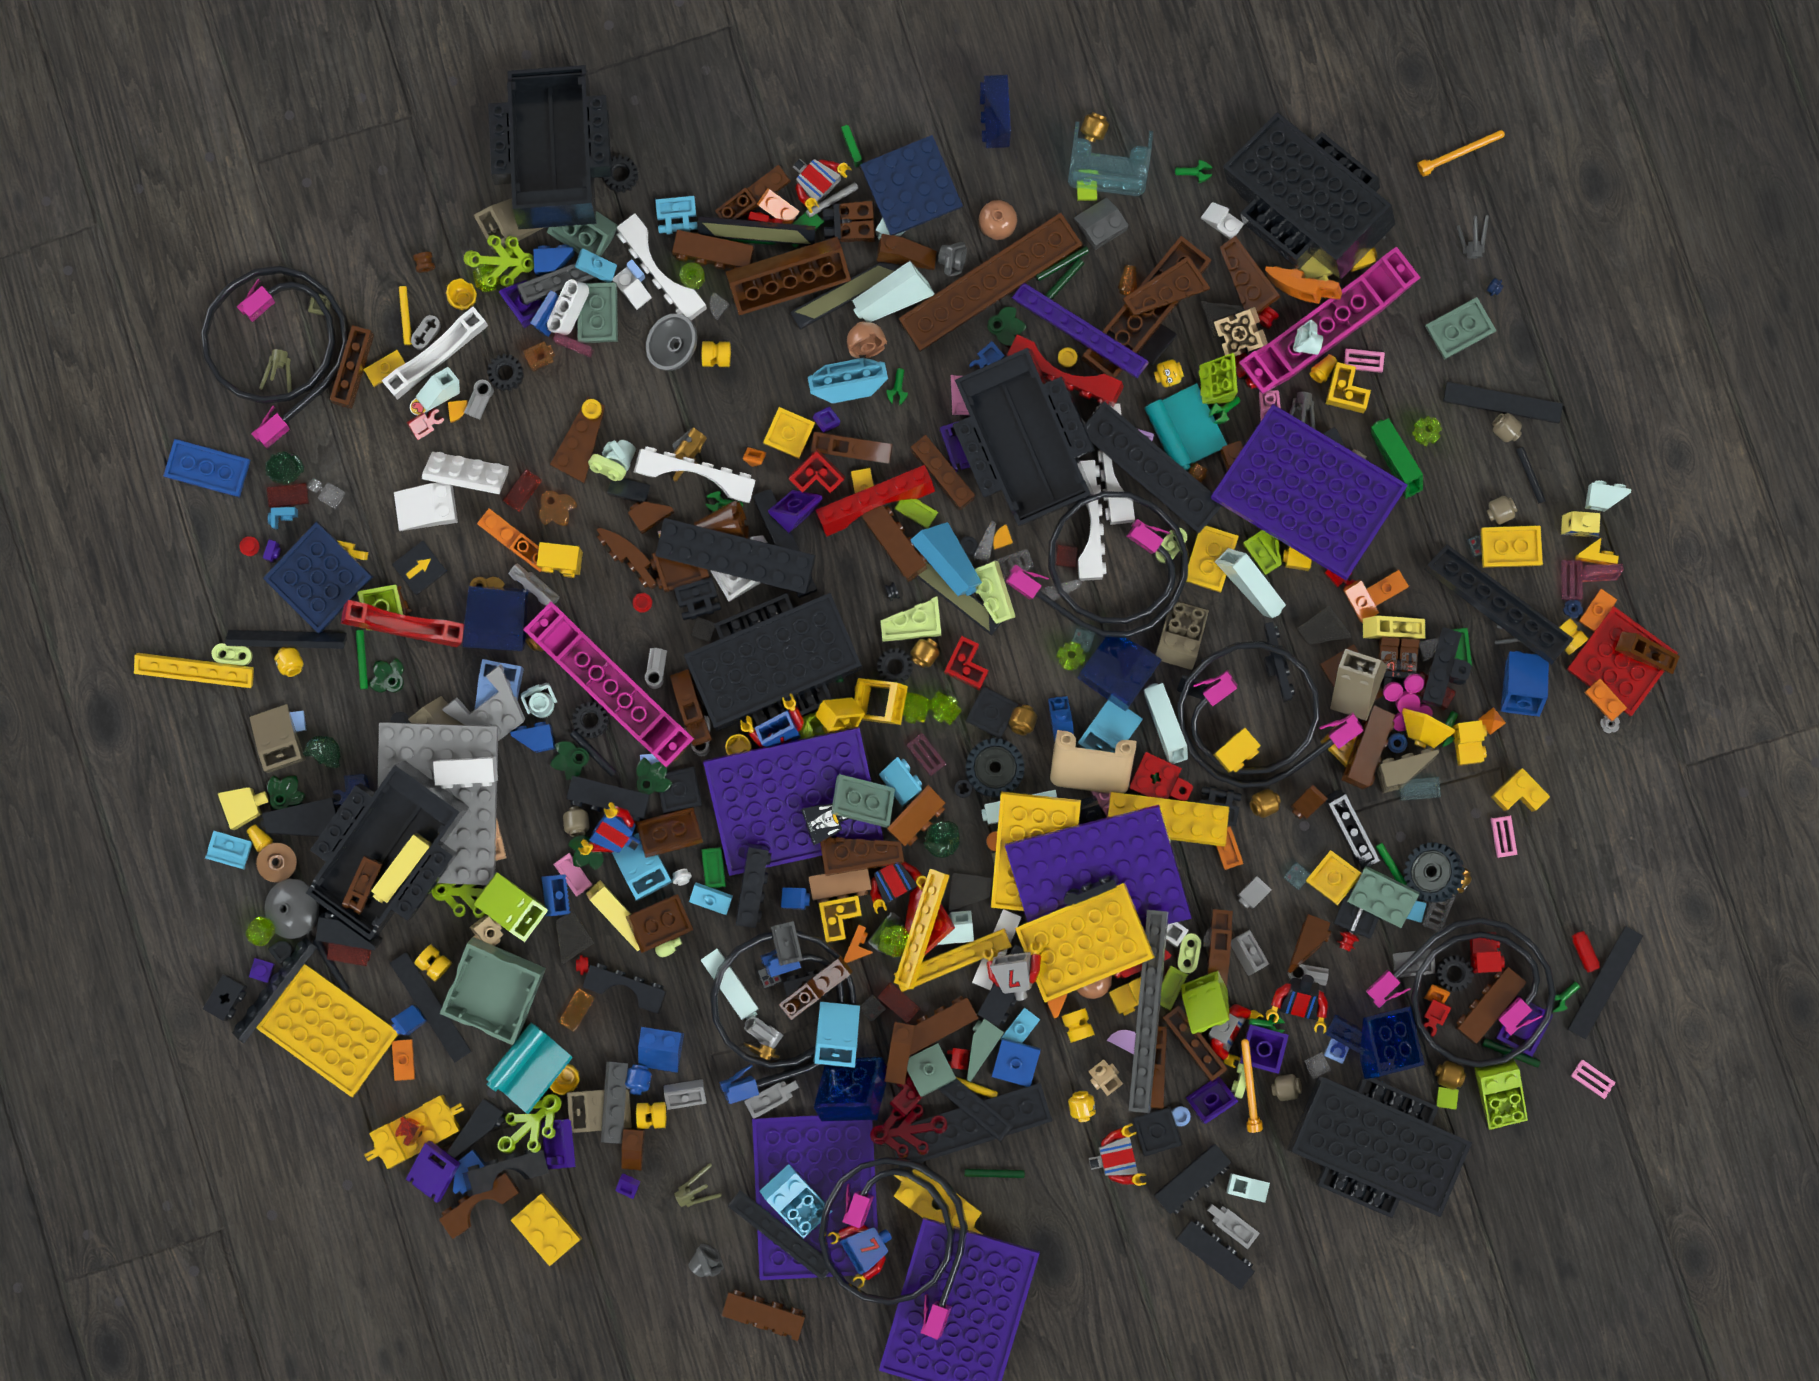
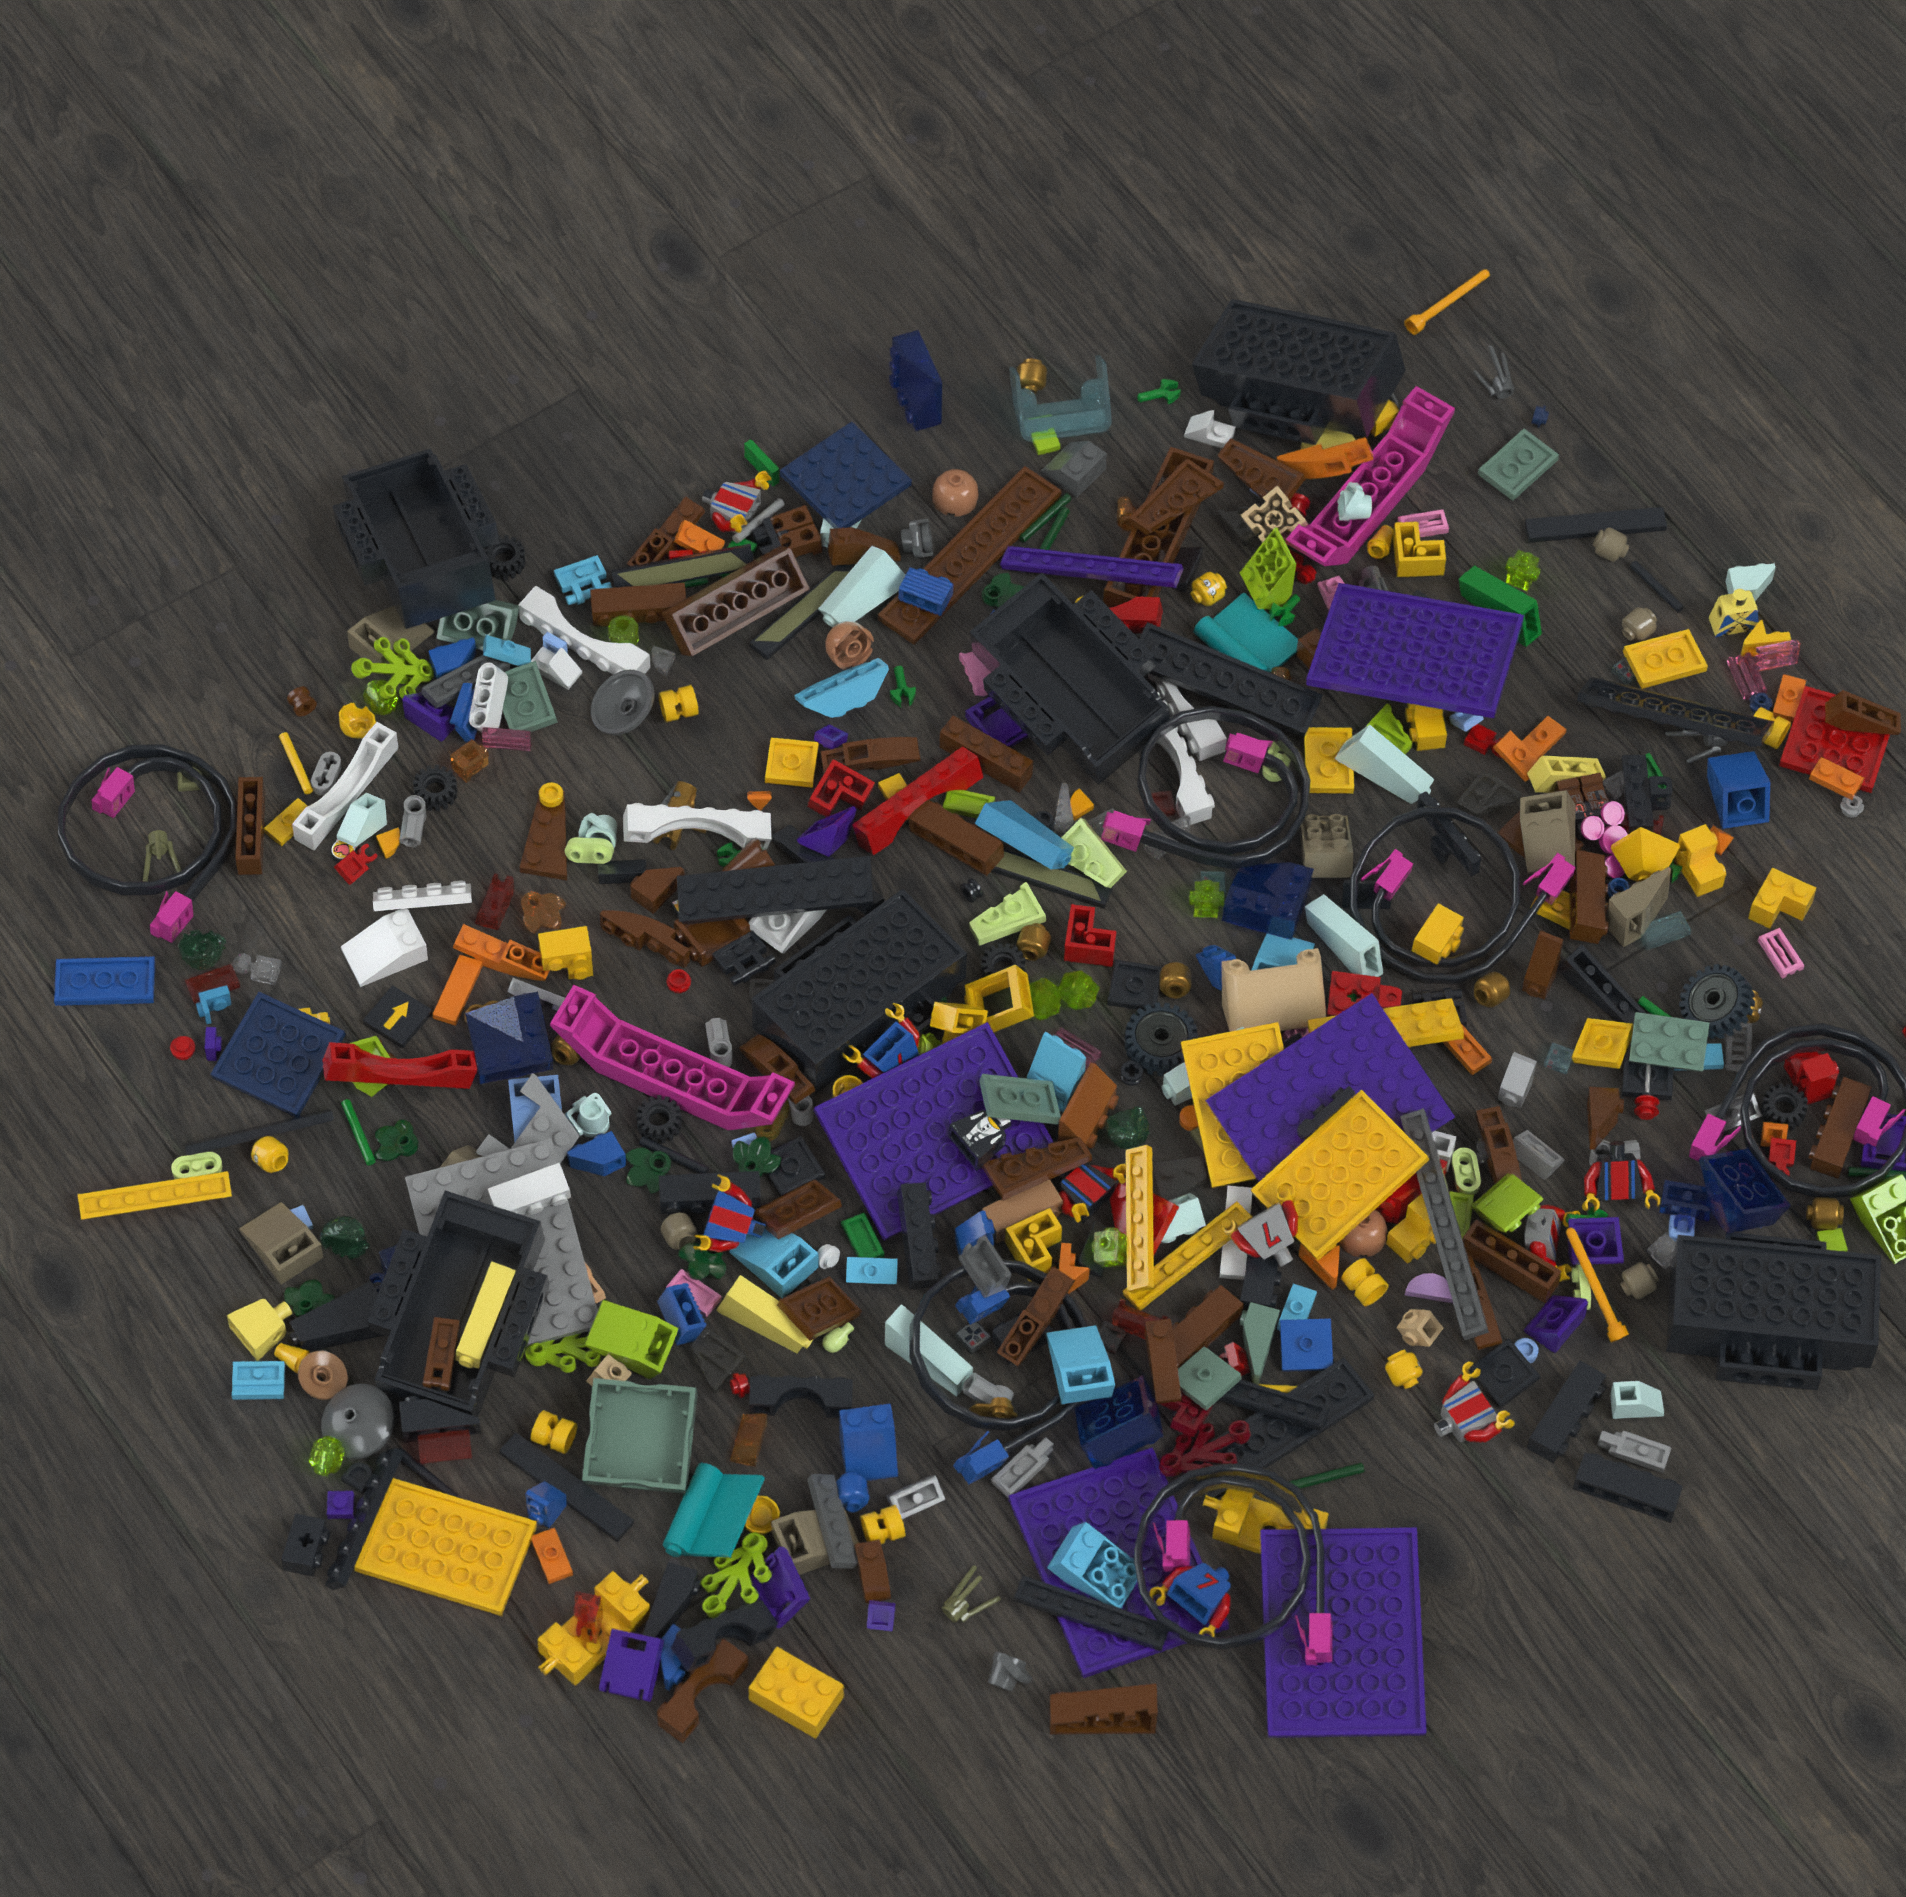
camera: 20 degrees left, 25 degrees down
none -> orange tile [432,955,483,1026]
none -> blue brick [899,567,953,616]

